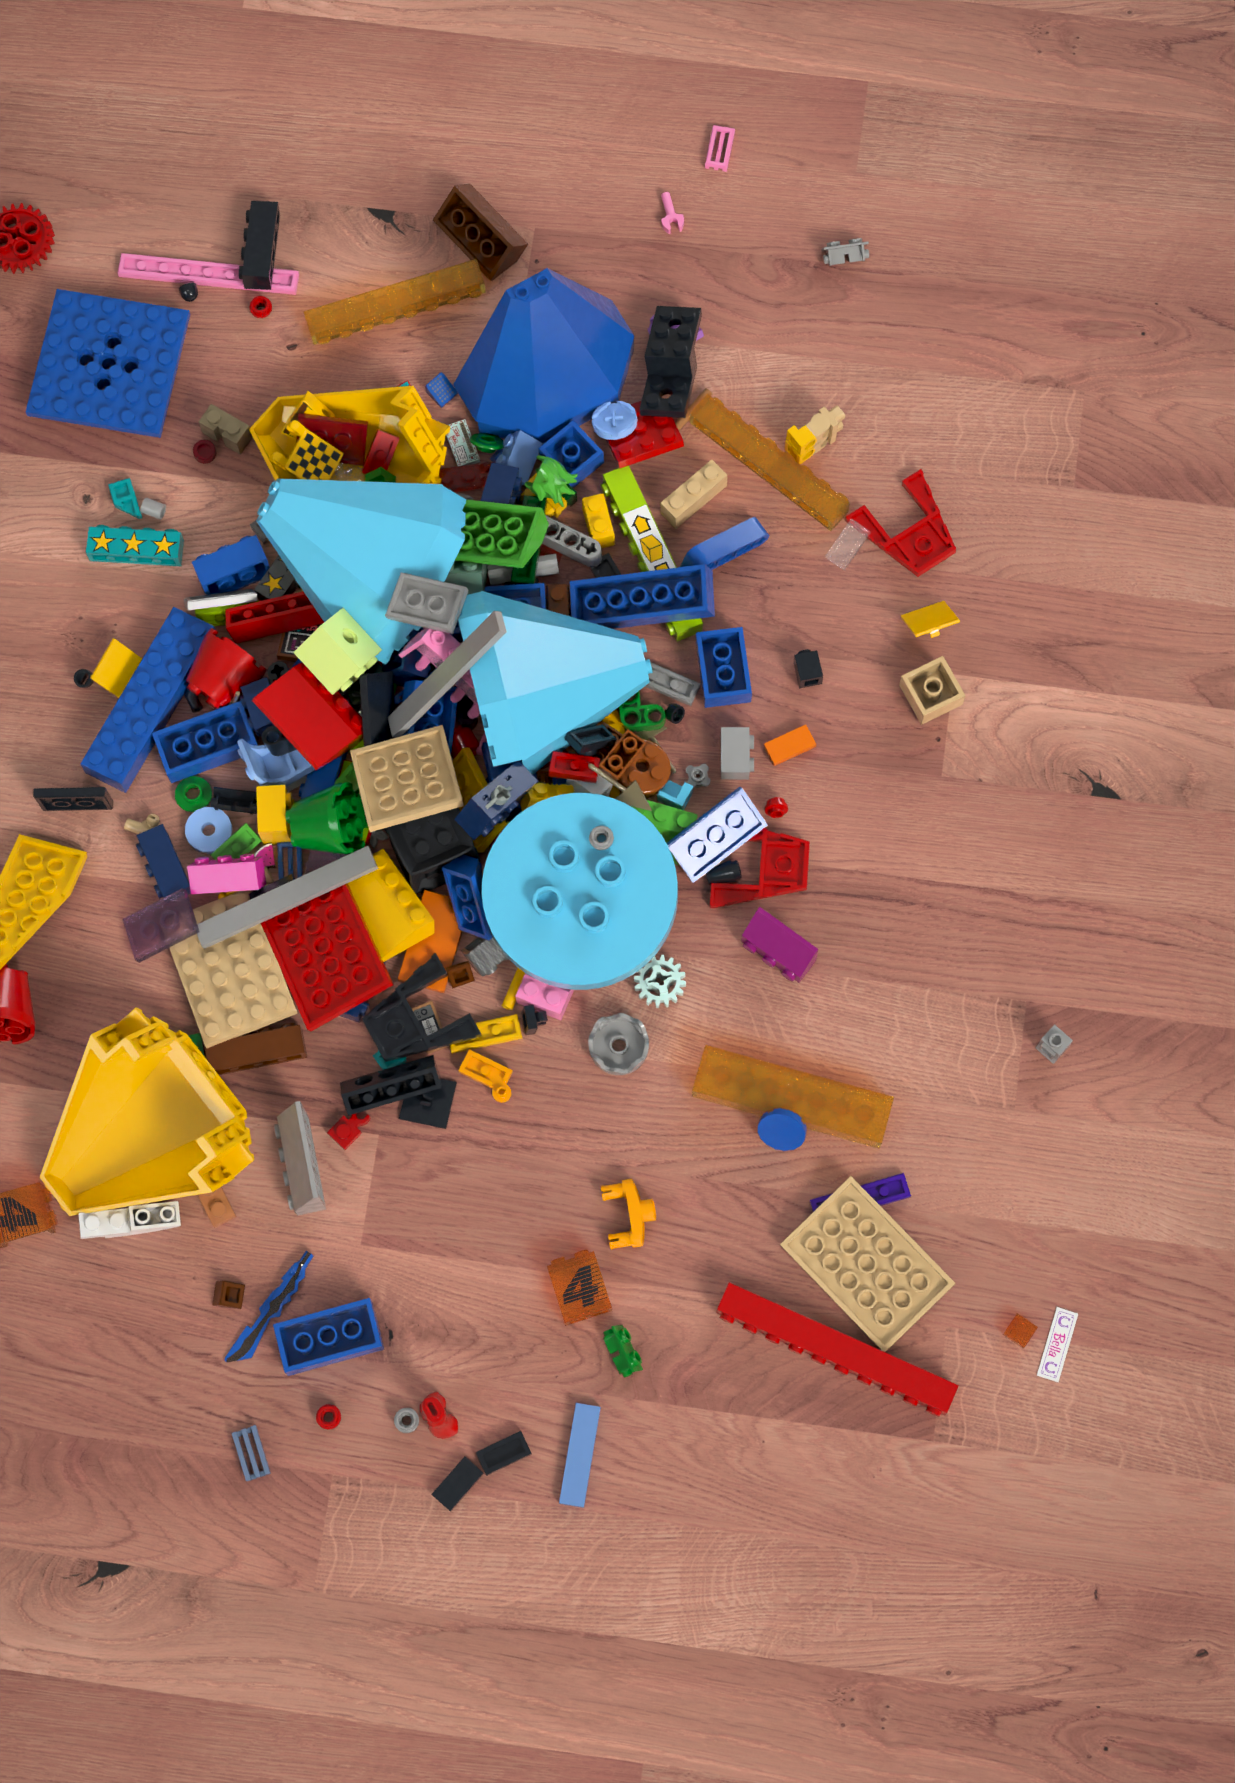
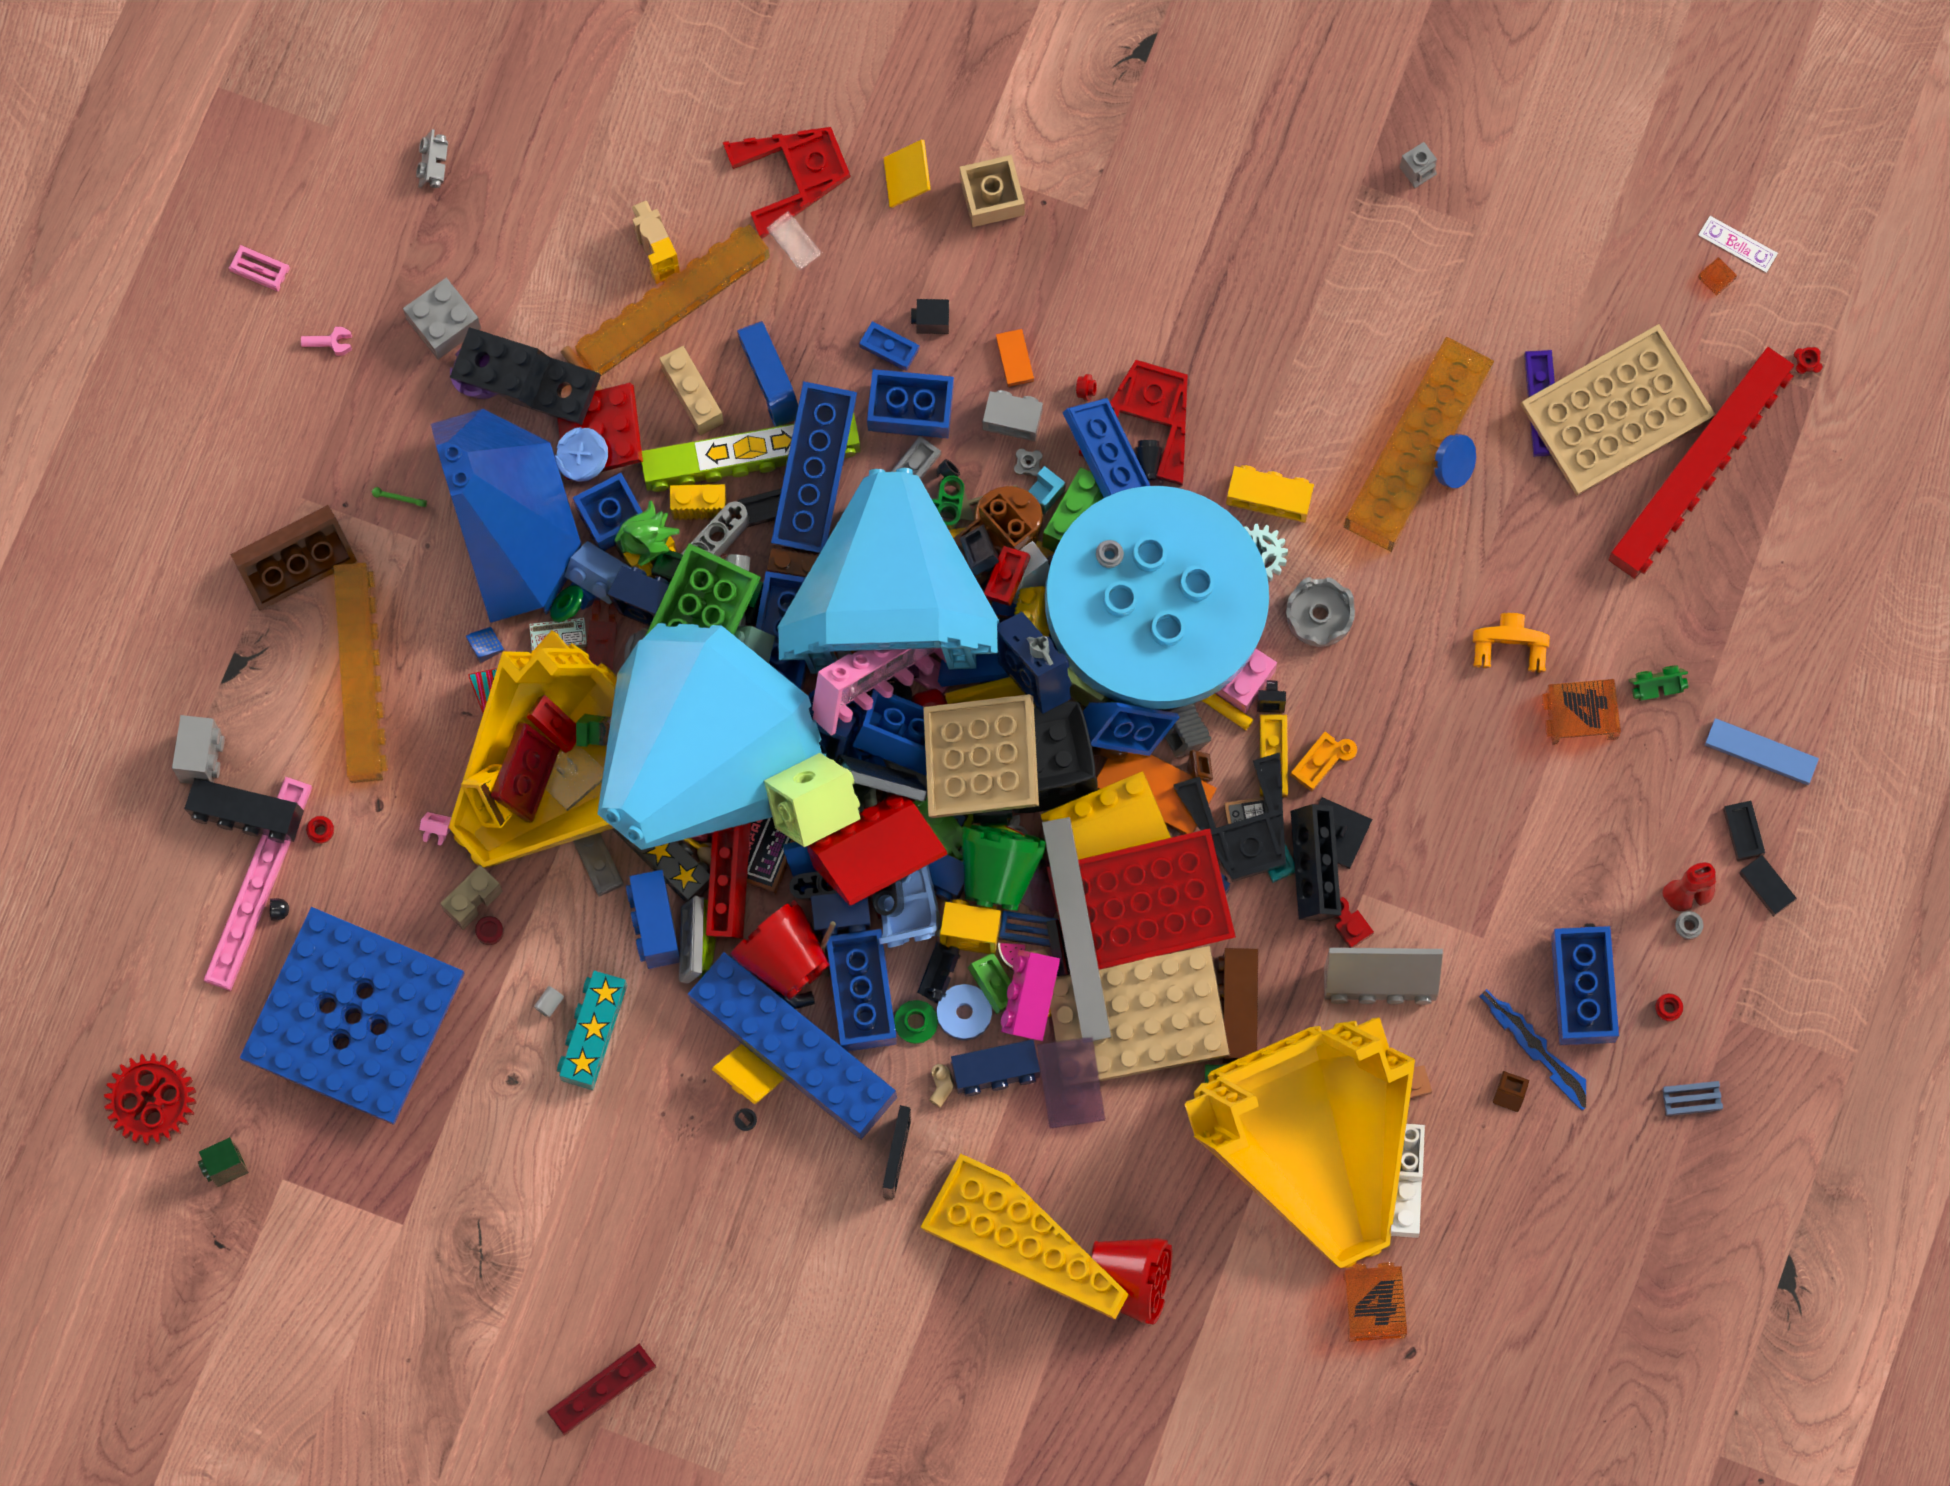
camera: 80 degrees left, 0 degrees up
teal tile [108,478,143,519] -> none
yellow flag [269,420,344,480] -> none
light grey tile [385,572,469,634] -> none
light grey tile [388,610,507,738] -> none
dark tan piece [588,763,652,811] -> none
magenta slope [741,907,818,983] -> none
none -> light grey brick [172,715,225,784]
none -> light grey brick [403,277,481,359]
none -> bright pink tile [419,812,451,846]
none -> blue plate [859,321,920,371]
none -> yellow brick [1226,465,1314,523]
none -> red plate [1794,347,1823,374]

